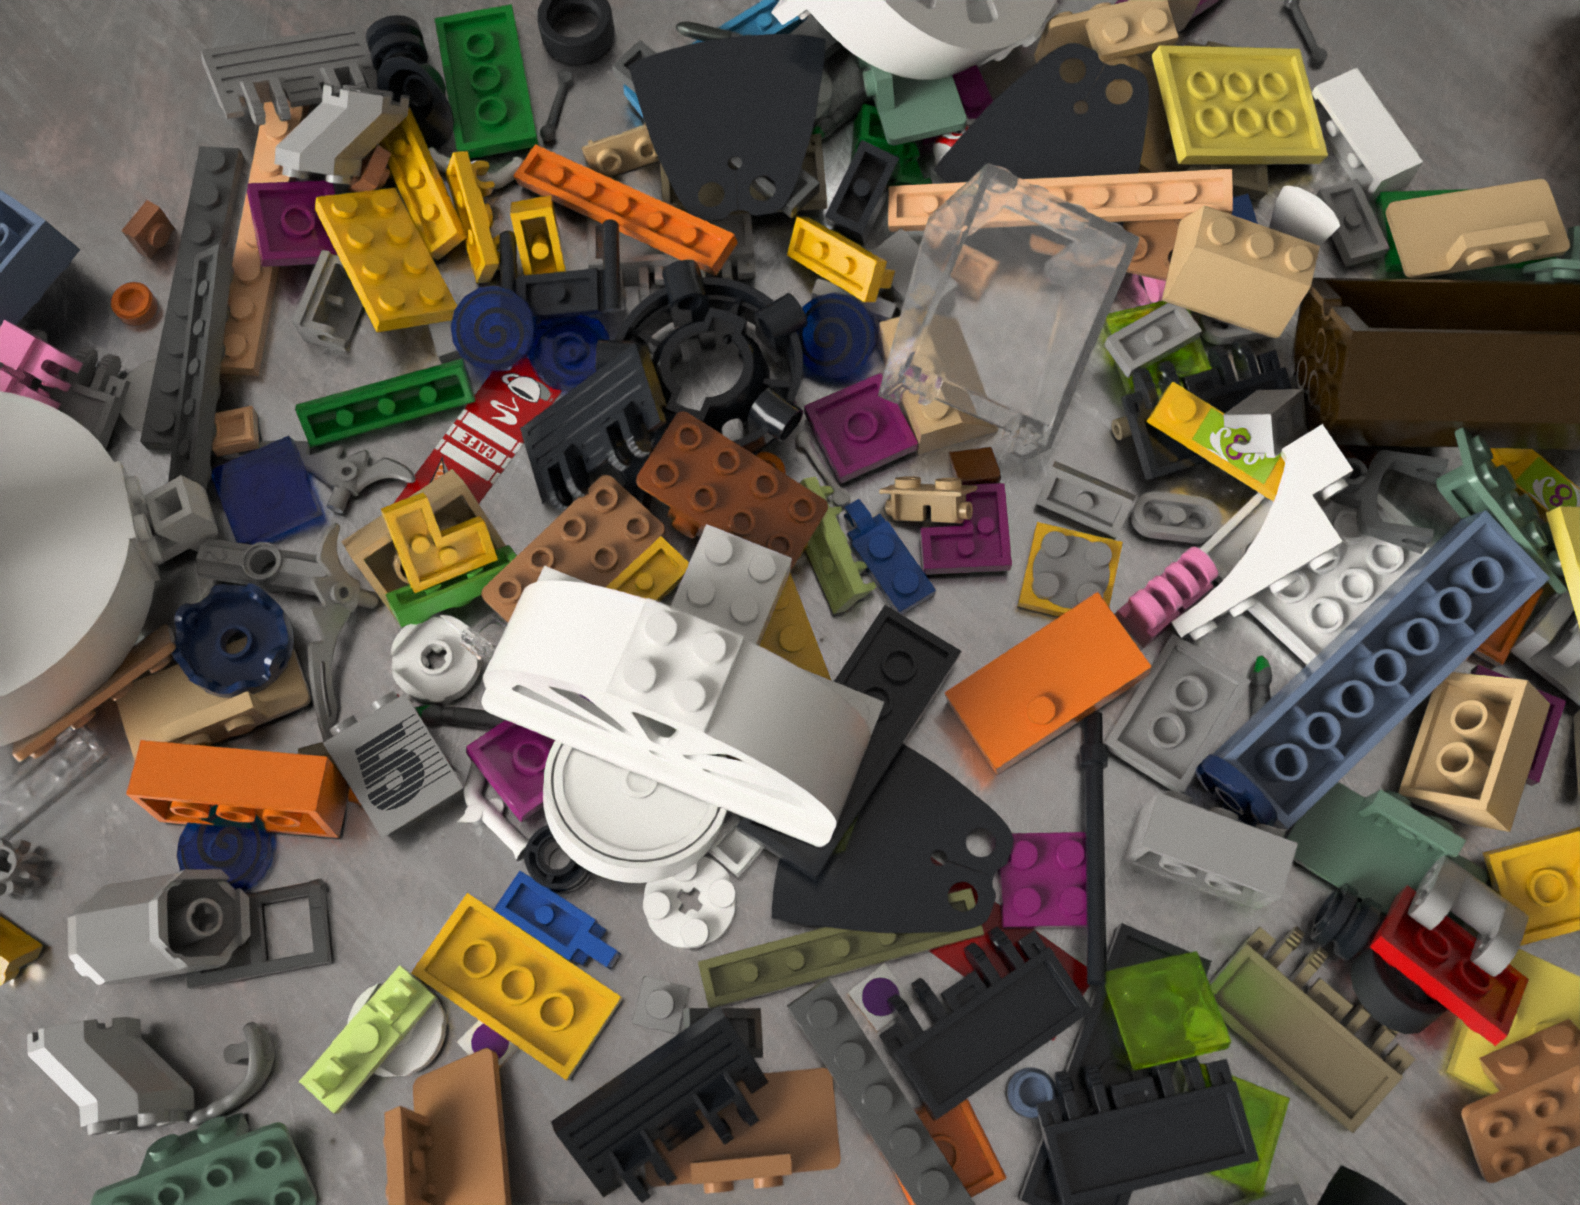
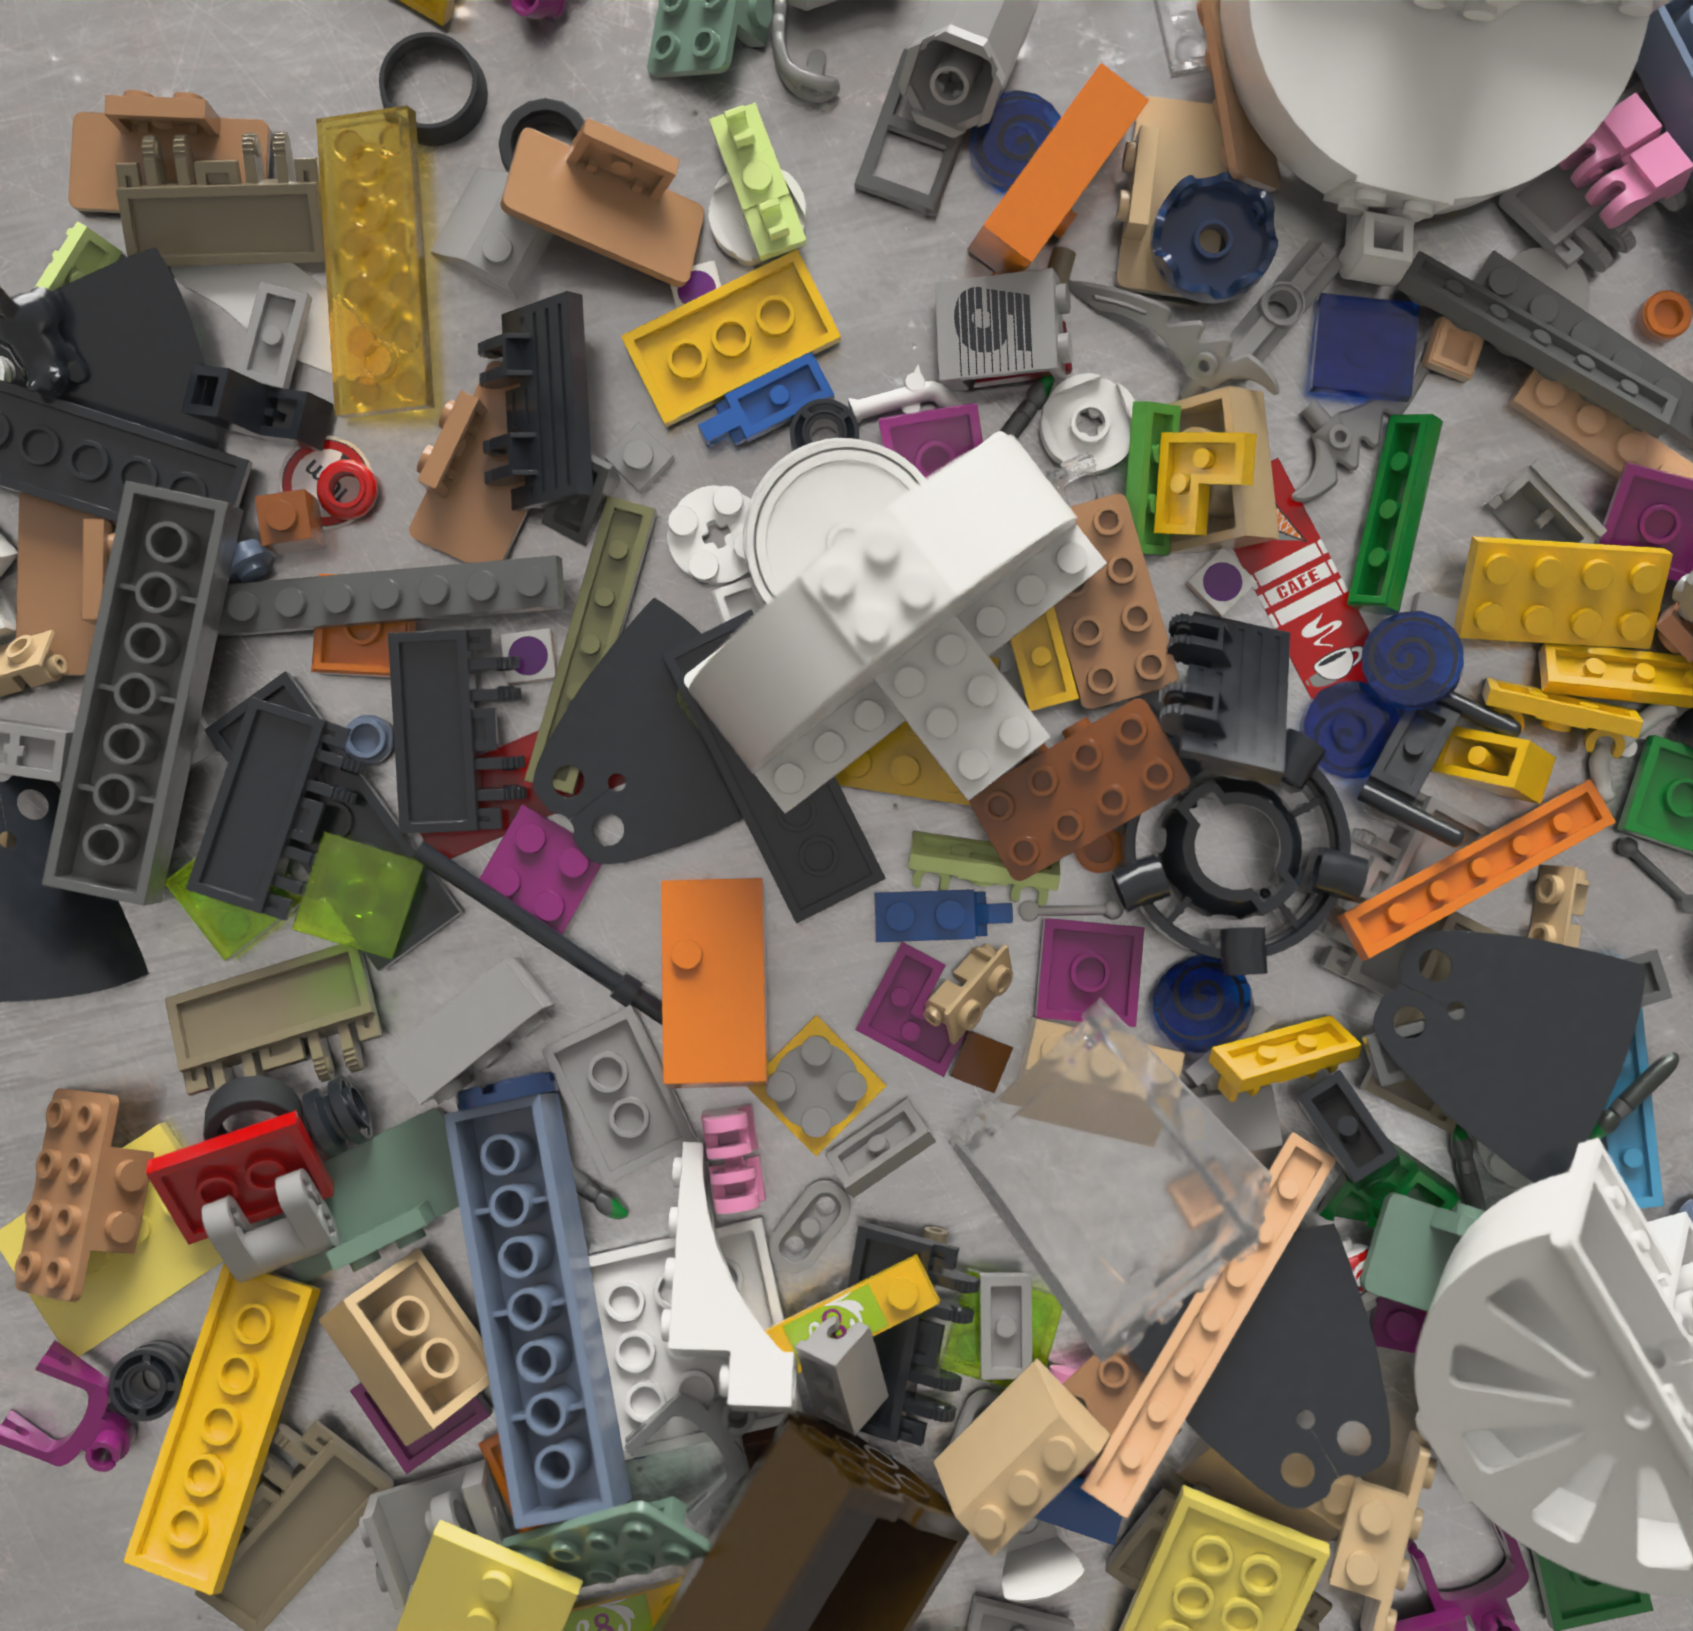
camera: 115 degrees right, 15 degrees up
none -> tile [1185,548,1258,617]

